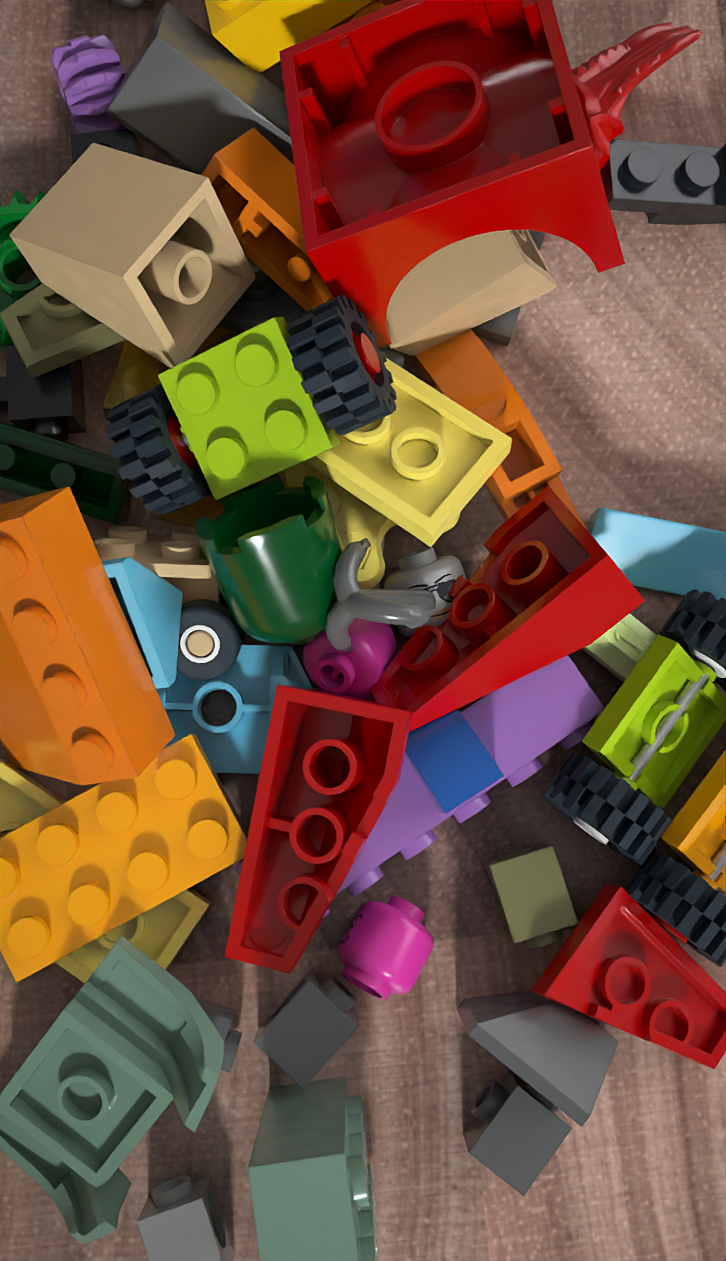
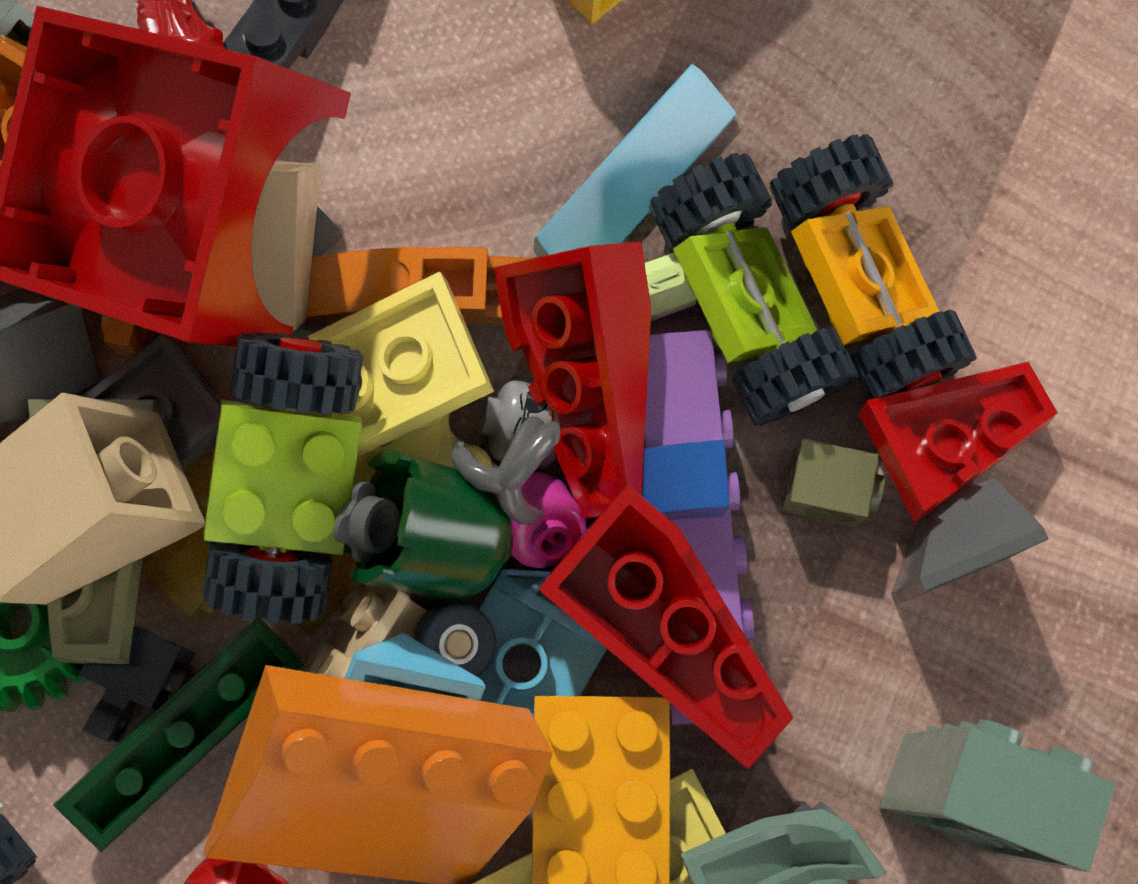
camera: 60 degrees left, 5 degrees down
orange slope [202,127,334,311] -> none
dark grey brick [253,971,358,1089] -> none
dark pink head [337,896,434,1001] -> none
dark grey brick [463,1070,572,1196] -> none
none -> dark grey plate [333,481,400,563]

